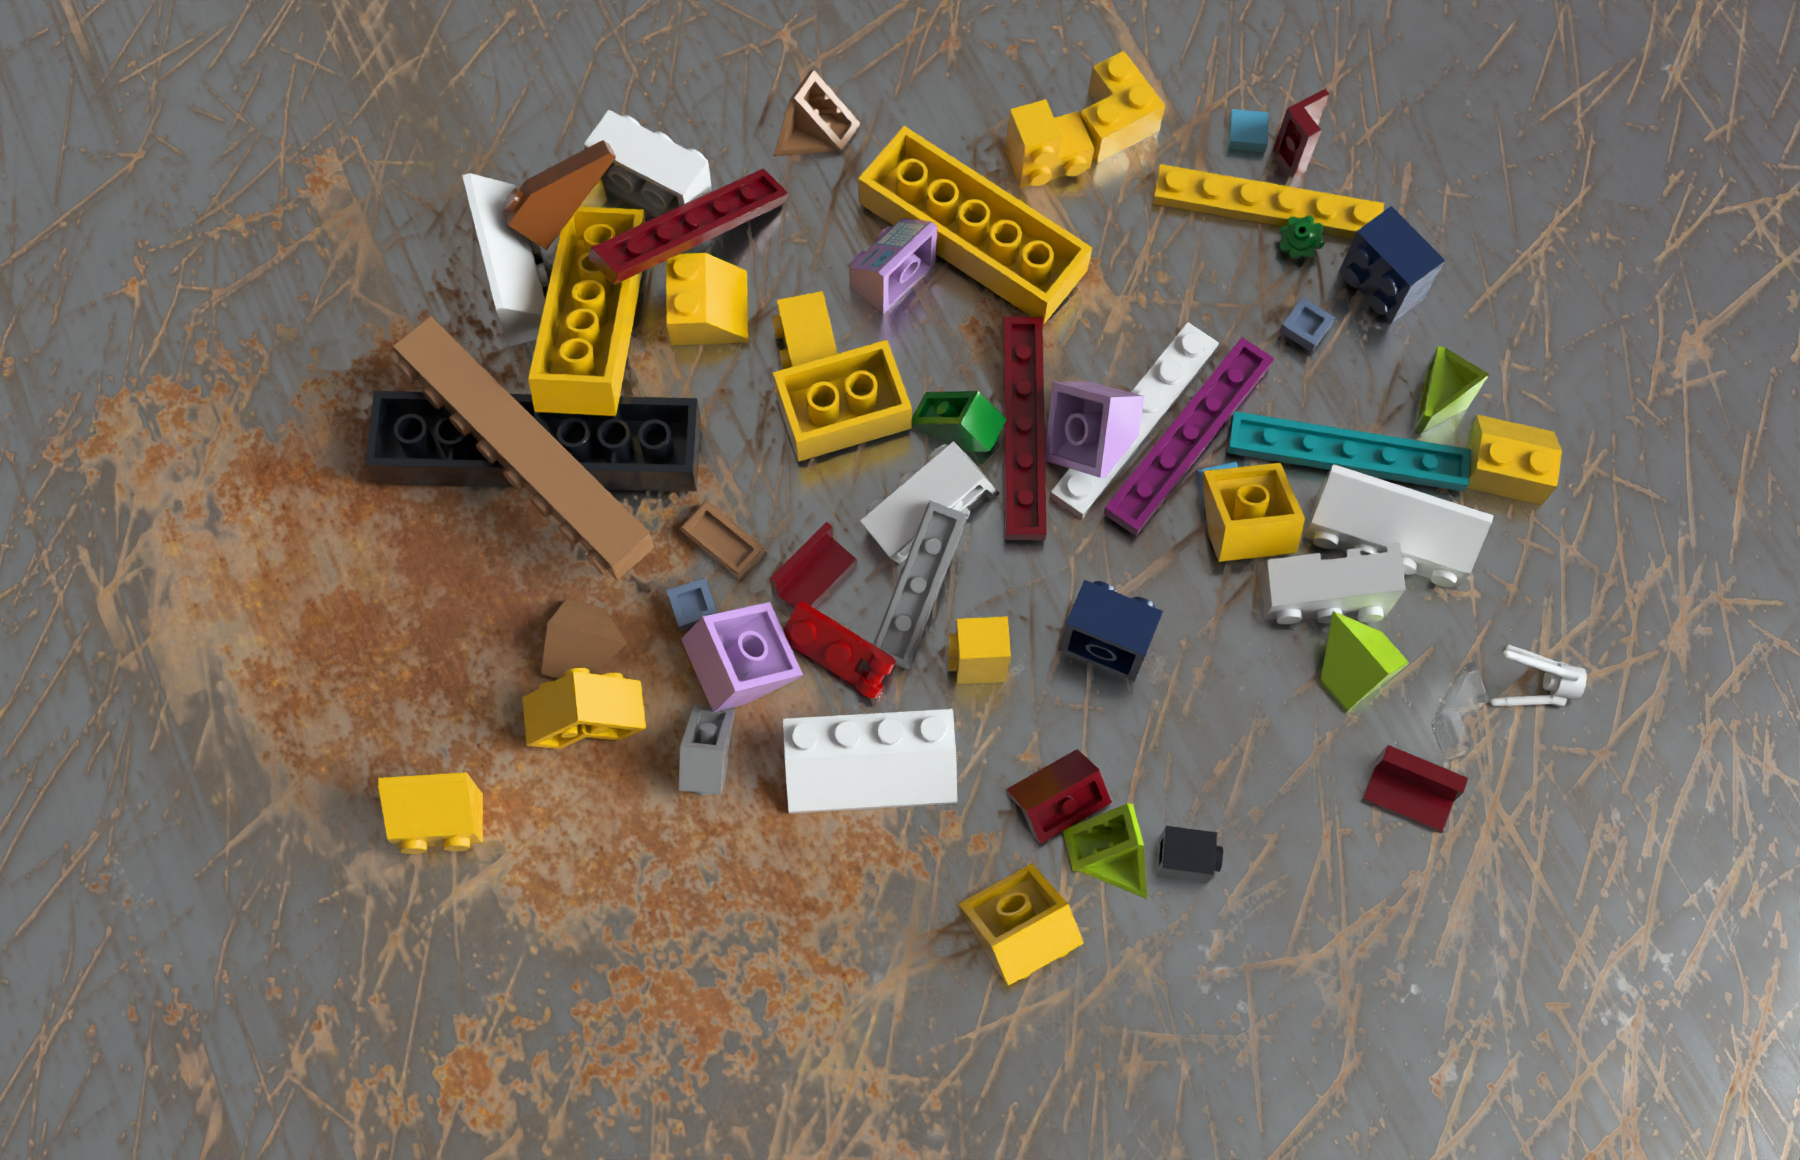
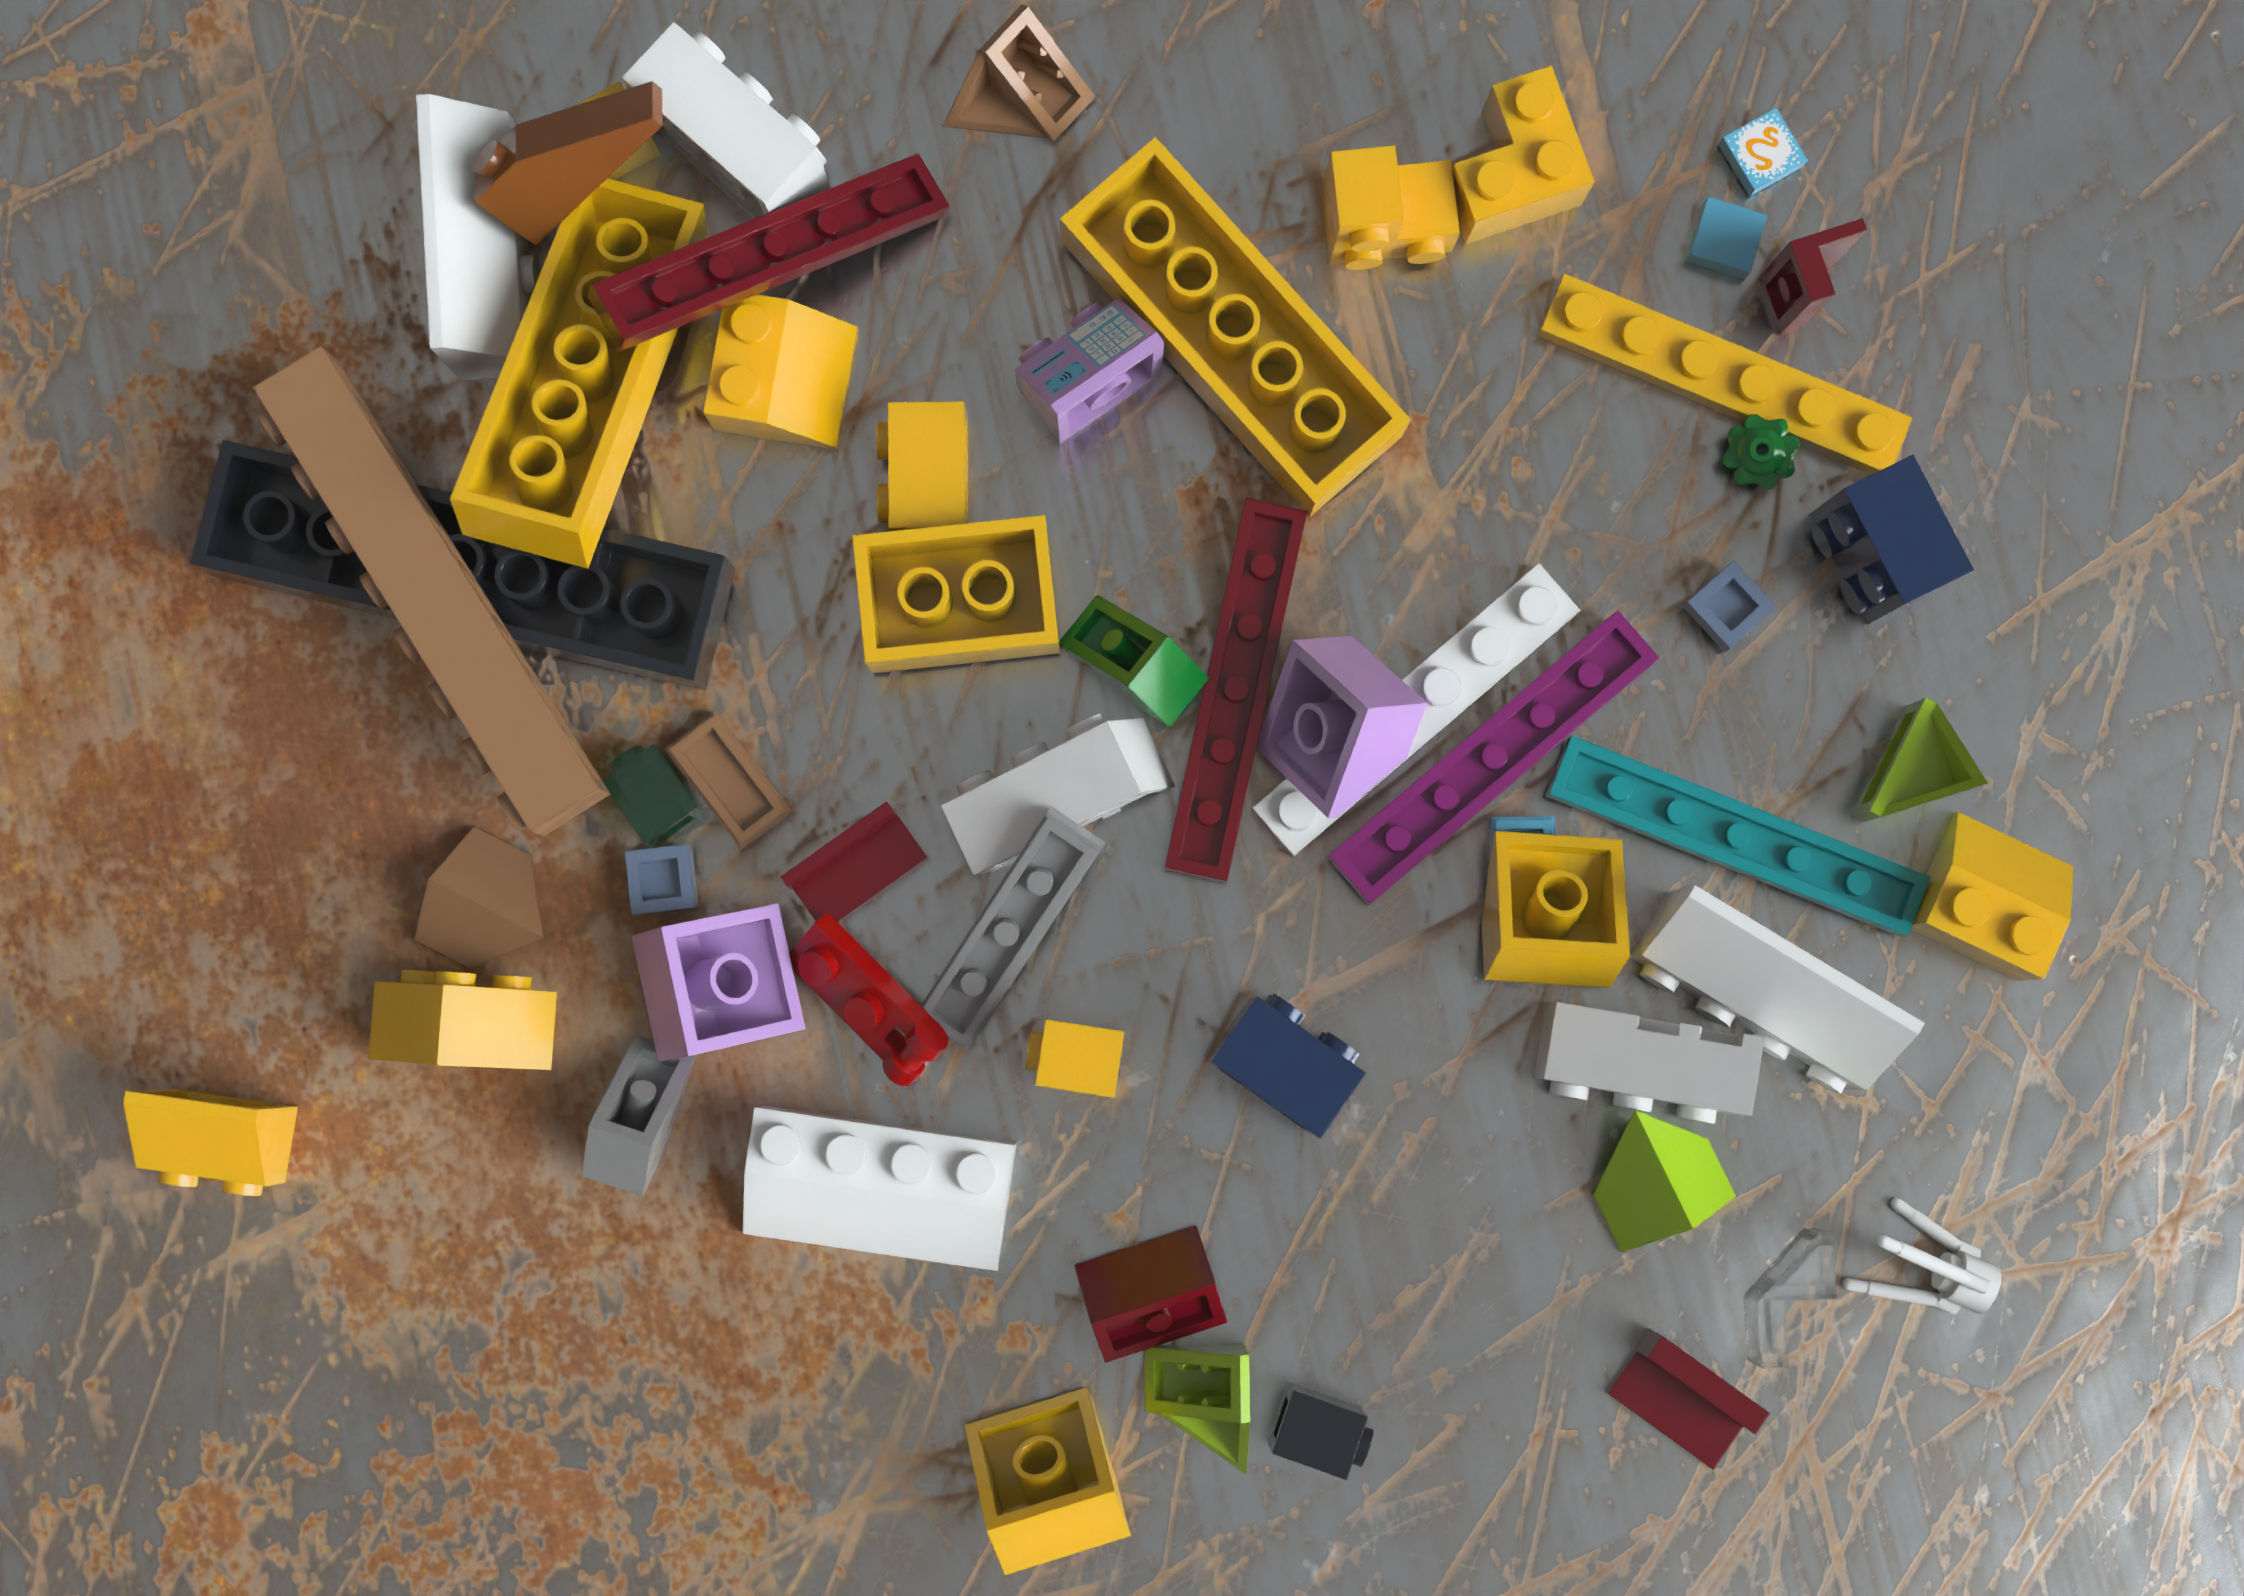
camera: 10 degrees right, 15 degrees up
none -> clear green brick [602,744,707,848]
none -> tile [1718,108,1808,197]

